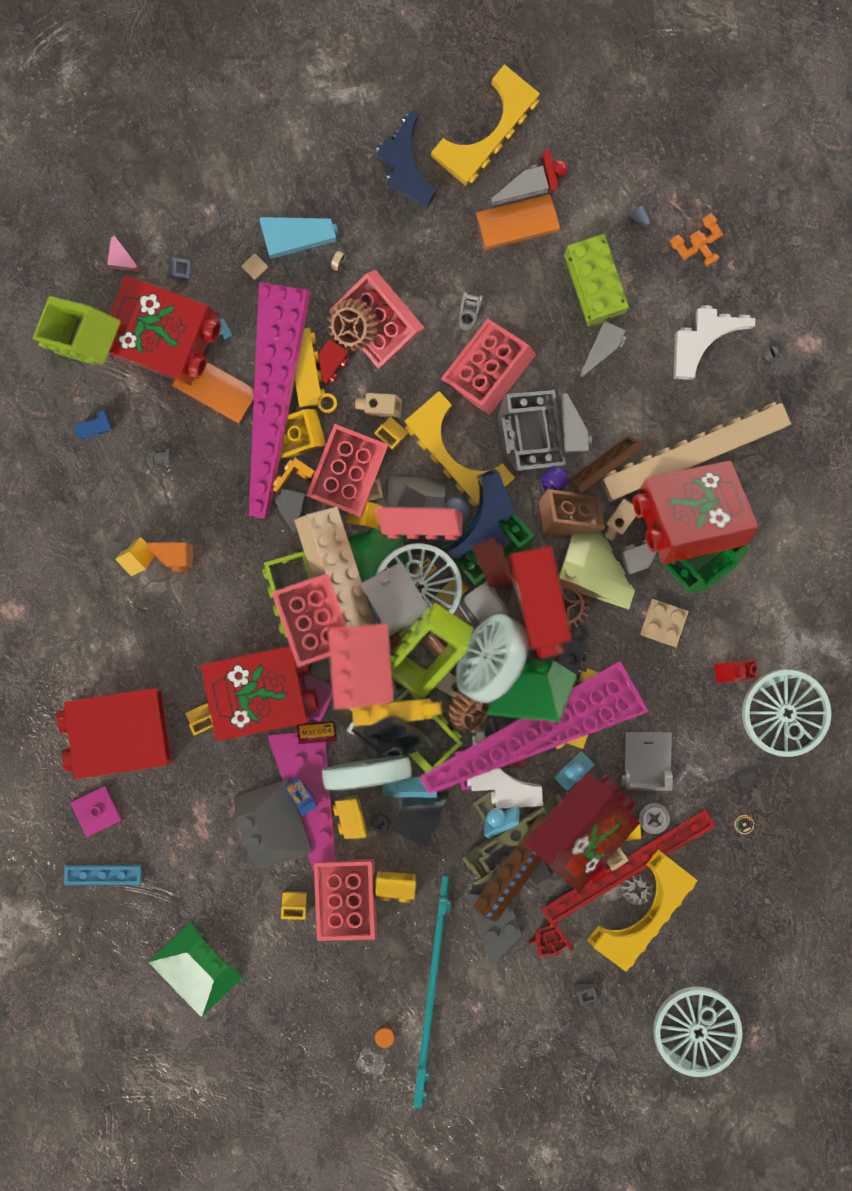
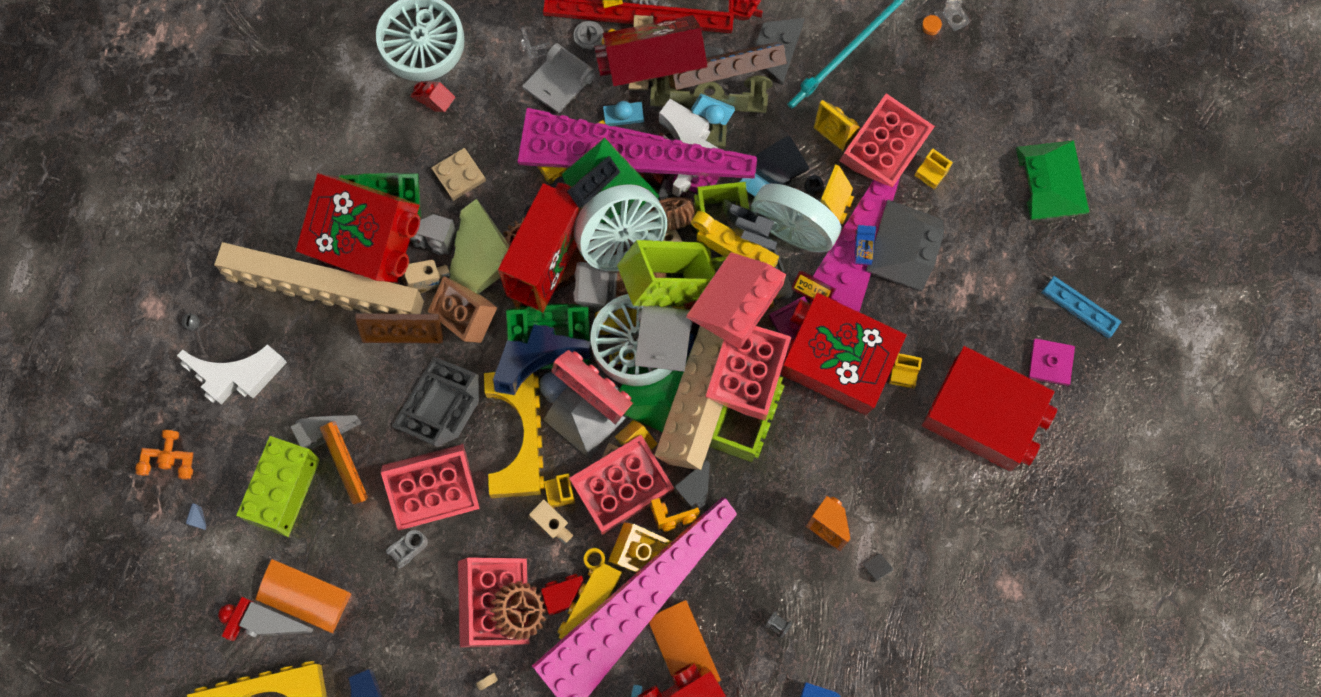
camera: 140 degrees left, 15 degrees down
yellow piece [115,537,155,576] -> none
clear red slope [472,537,513,588] -> none
dark purple head [541,465,569,491] -> none
light grey slope [562,393,592,453] -> none
none -> orange slope [319,421,368,504]
none -> black tile [567,156,621,208]

